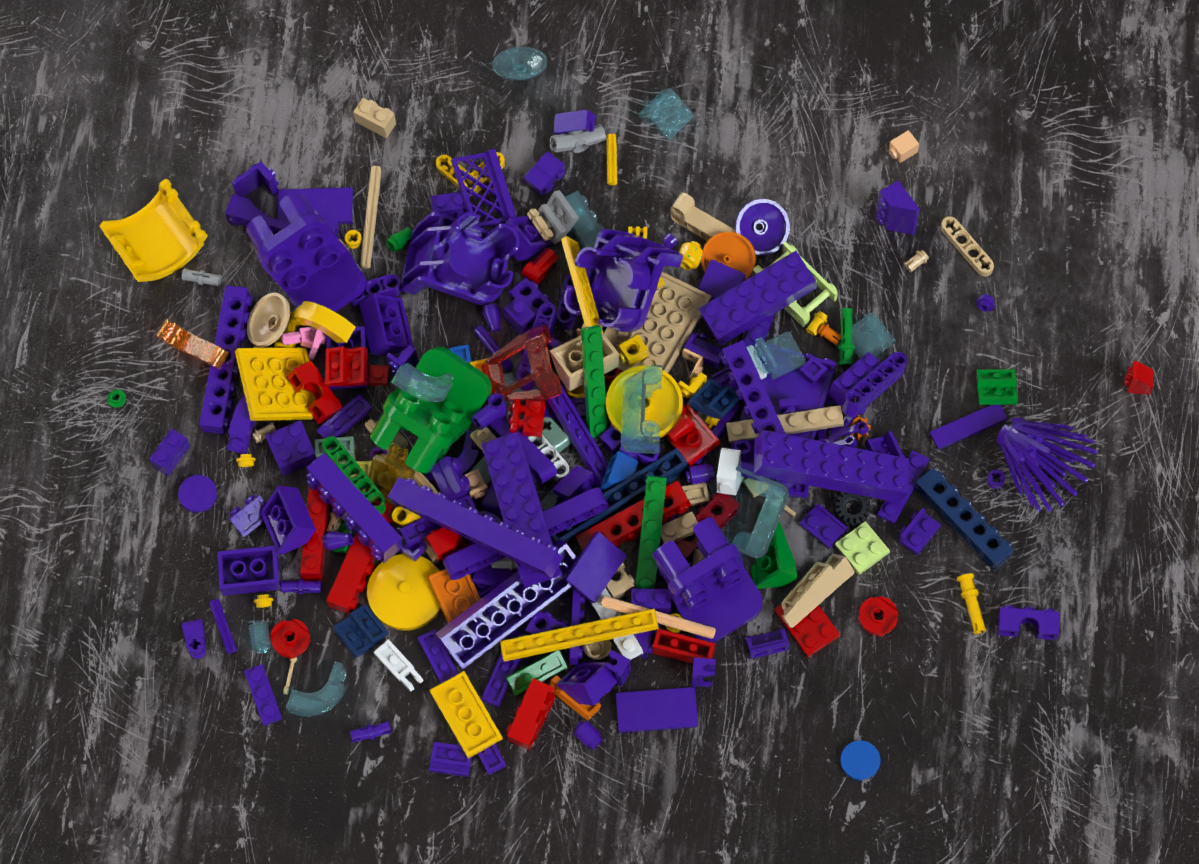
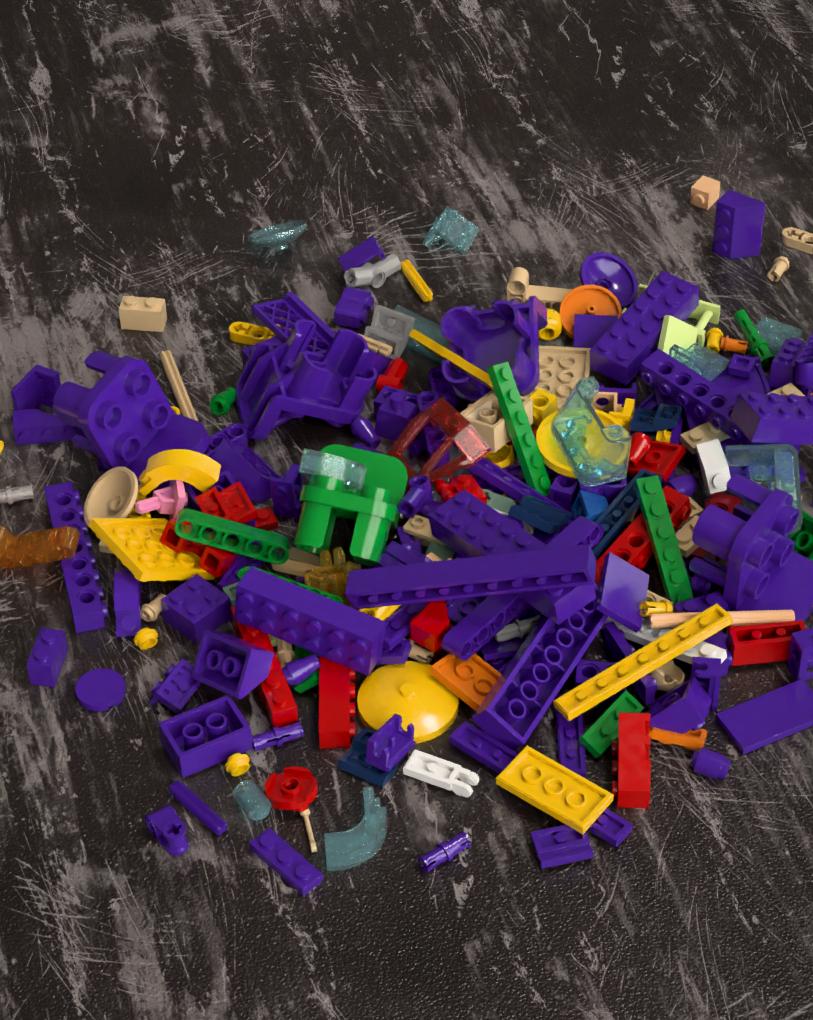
camera: 25 degrees left, 25 degrees down
none -> green beam [175,508,289,565]
none -> dark purple hinge [365,713,415,773]
none -> dark blue slope [508,496,572,534]
none -> yellow pin [639,600,673,617]
none -> yellowish green tile [657,315,698,364]

